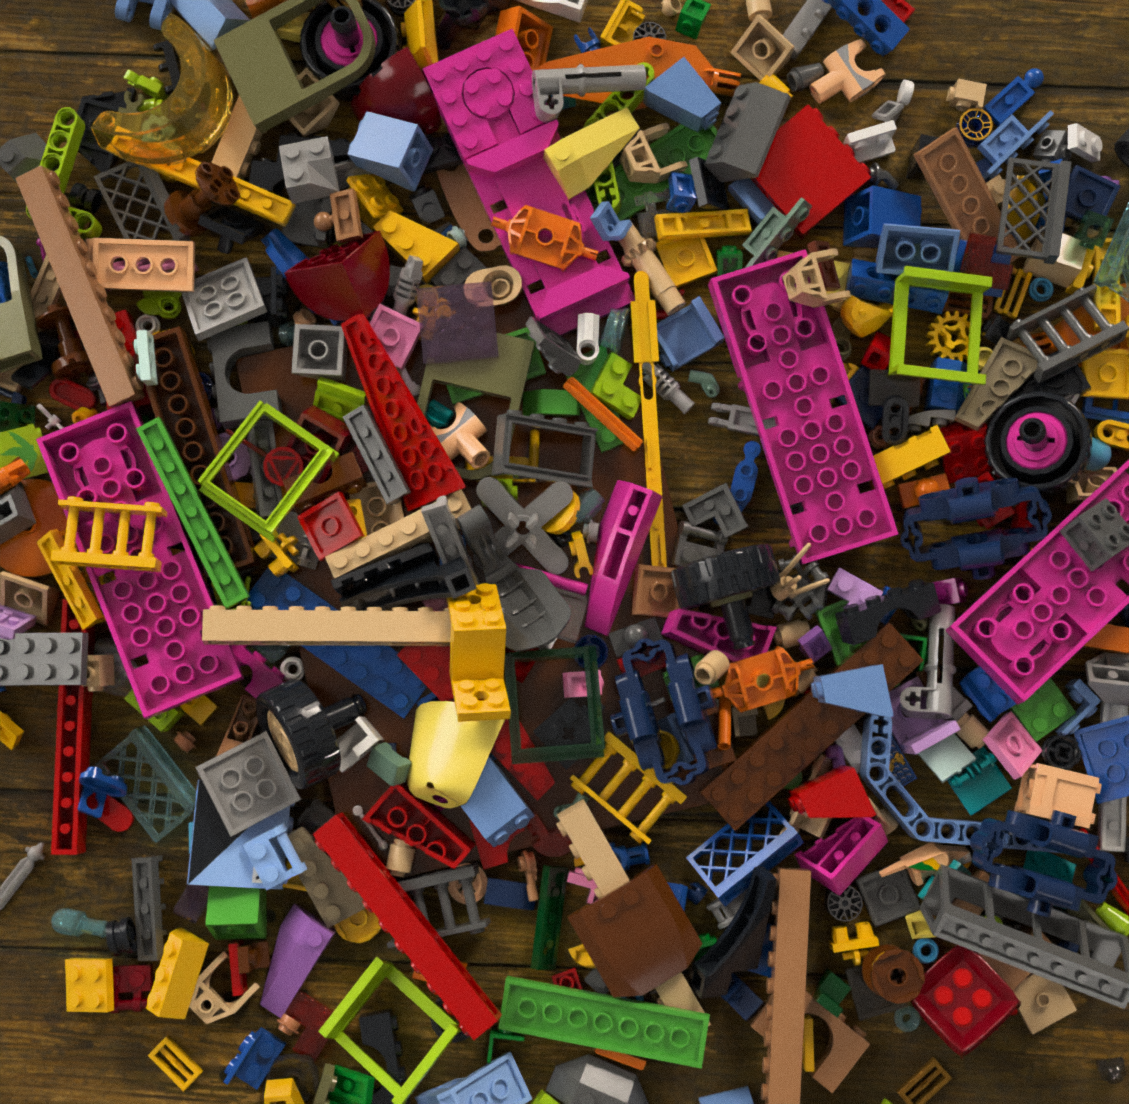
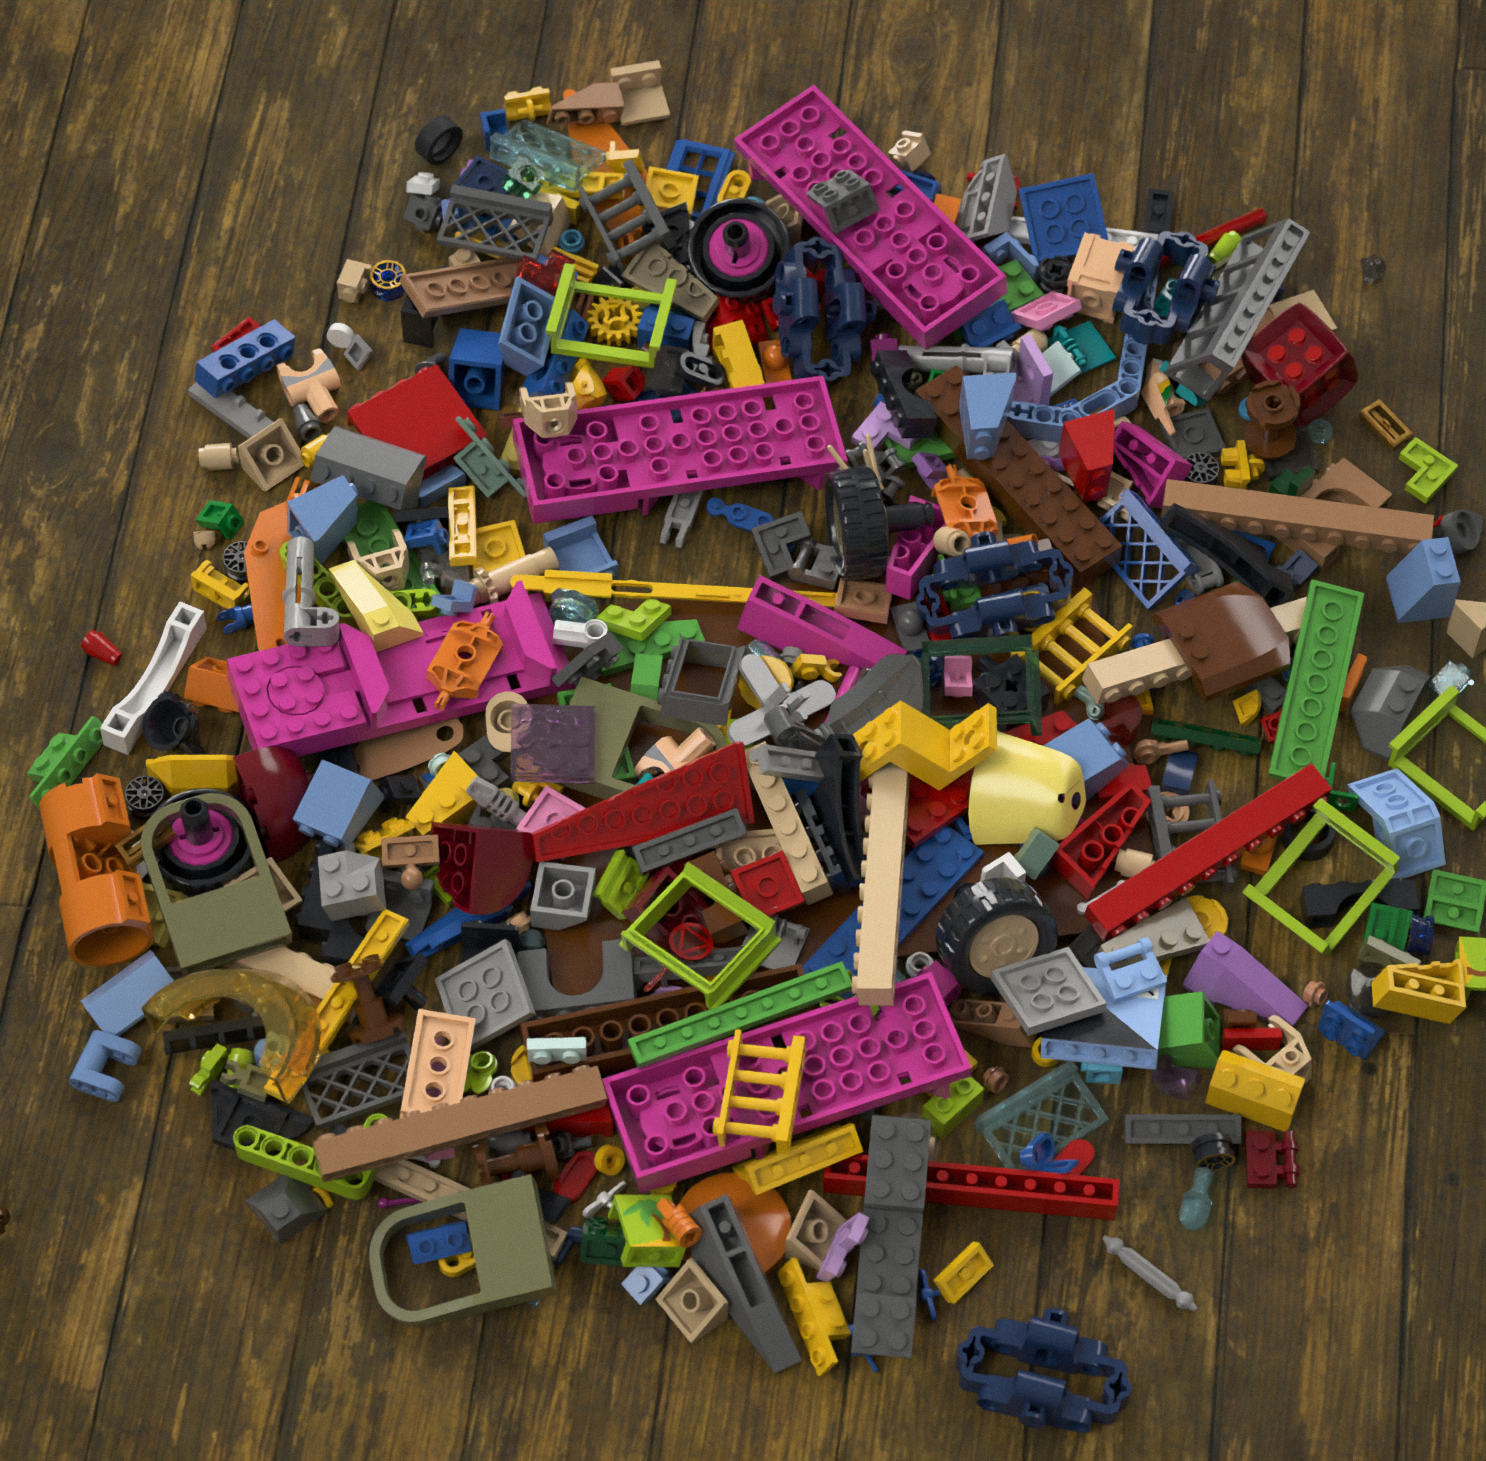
camera: 85 degrees left, 25 degrees down
yellow plate [65,958,114,1012] -> none
yellow tile [148,1035,203,1092] -> none
yellow hips [253,533,299,577] -> none
clear red plate [284,990,334,1063] -> none
orange axle [563,377,643,451] -> none
bright pink bracket [567,867,598,904] -> none
light grey hinge [638,363,695,415] -> none
sand green arm [688,369,720,398] -> none
green bracket [716,245,743,277] -> none
tan brick [773,619,810,649] -> none
white bracket [843,120,897,163] -> none
light yellow slope [905,910,937,939] -> none
medium blue bracket [977,110,1054,180] -> none
blue plate [983,68,1044,127] -> none

